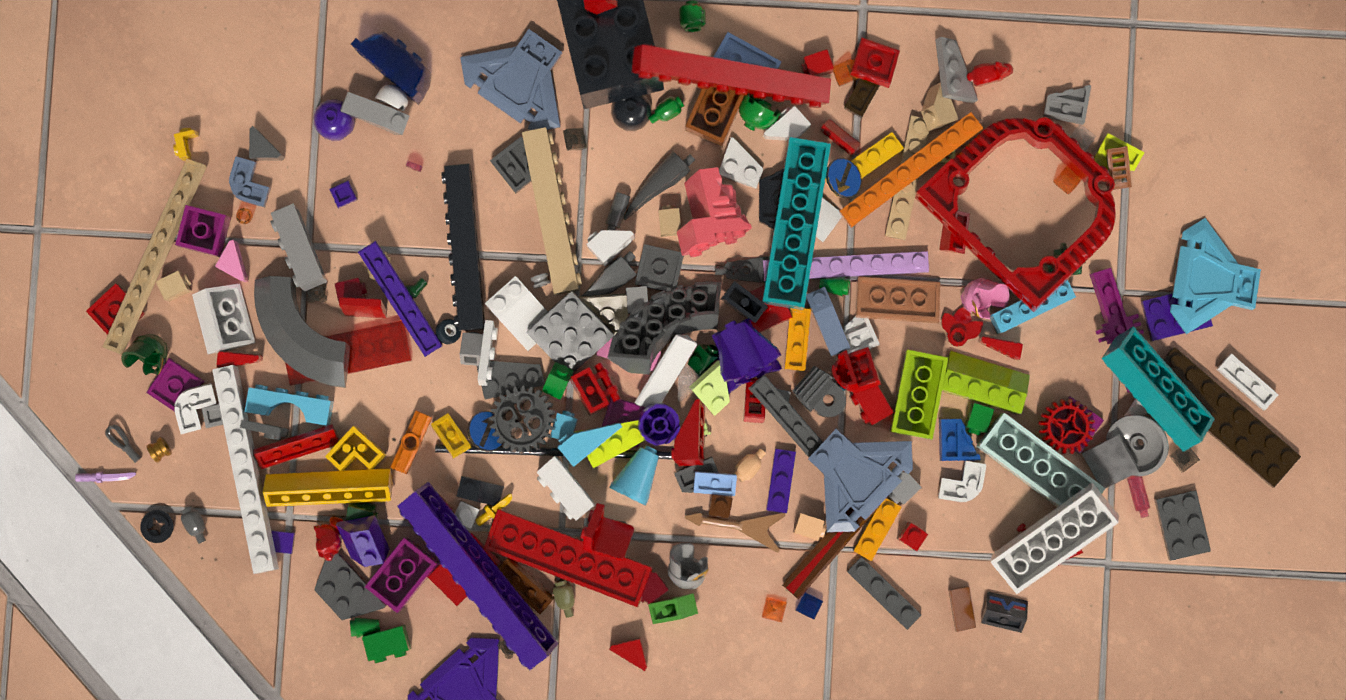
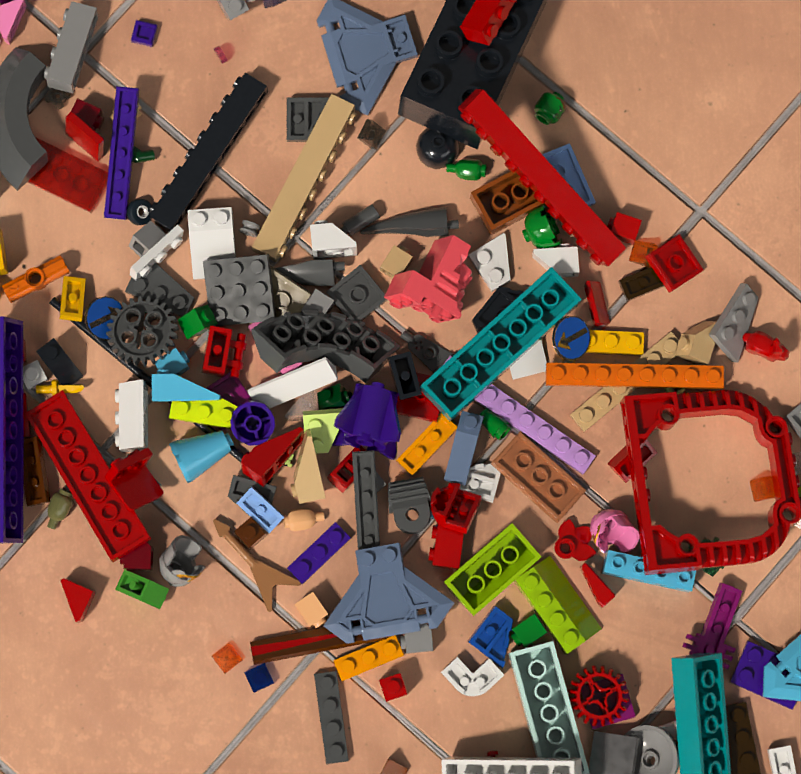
camera: 30 degrees right, 5 degrees down
none -> tan slope [291,429,325,504]

